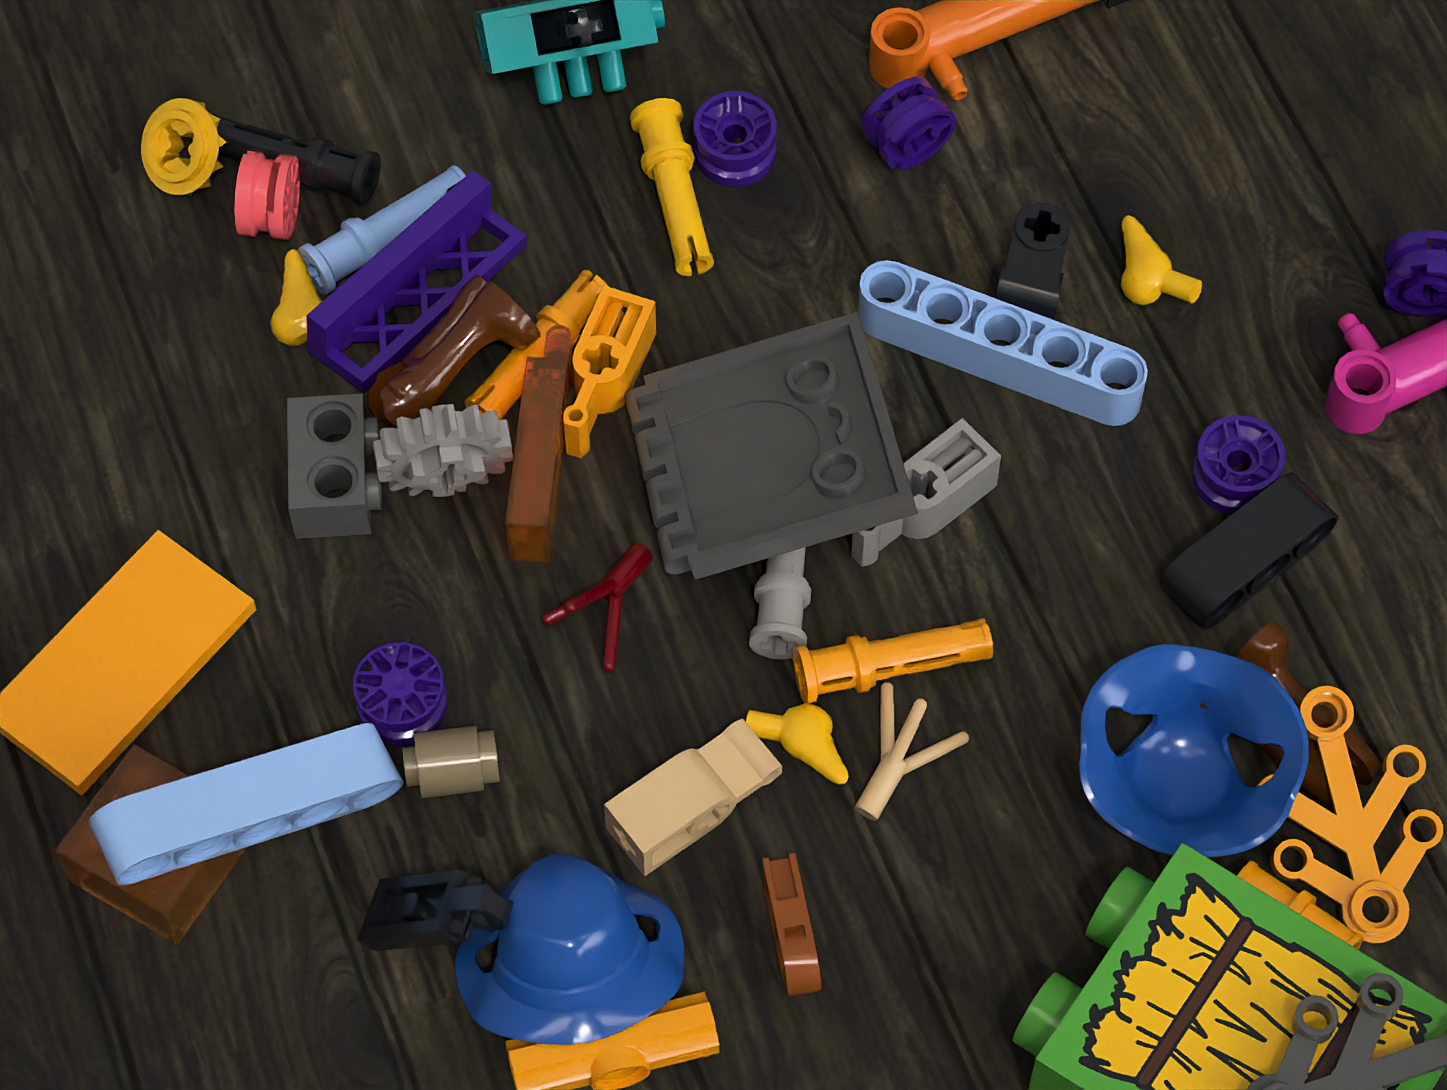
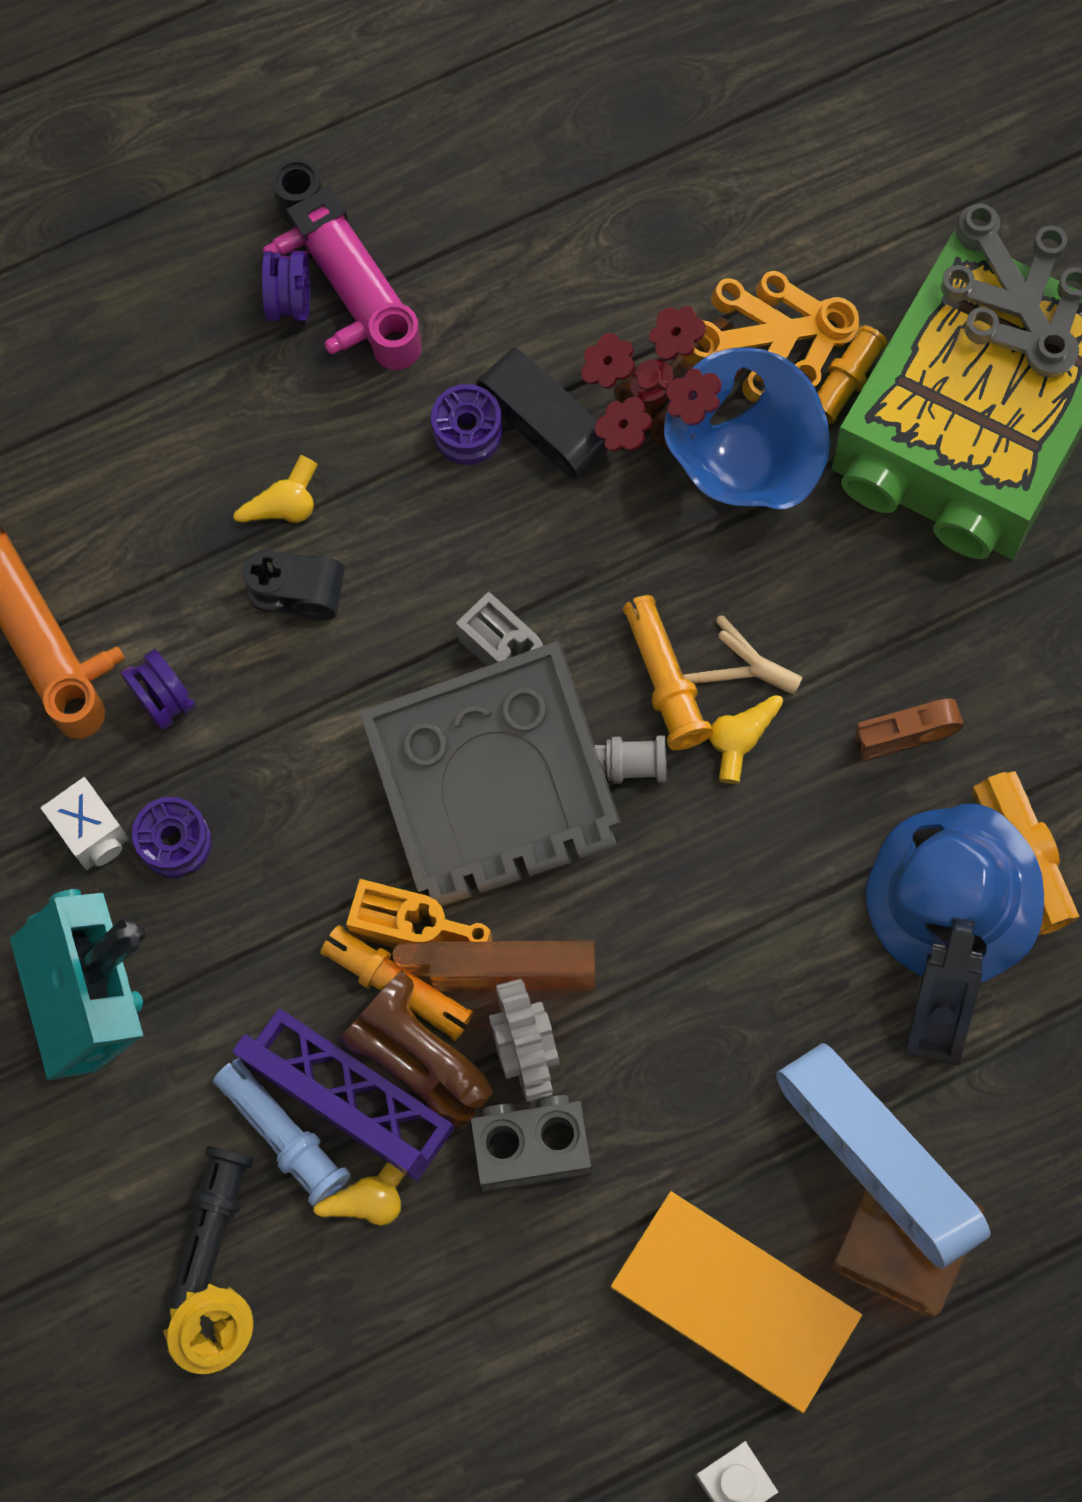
camera: 90 degrees left, 10 degrees up
coral wheel [234,151,300,240] -> none
dark purple wheel [353,642,447,746] -> none
dark tan brick [403,725,500,798] -> none
dark red plant [541,543,653,672] -> none
tan piece [604,718,782,876] -> none
yellow pin [629,98,714,276] -> none
light blue beam [858,260,1148,426] -> none
none -> white brick [40,777,130,870]
none -> dark red plant [581,306,722,452]

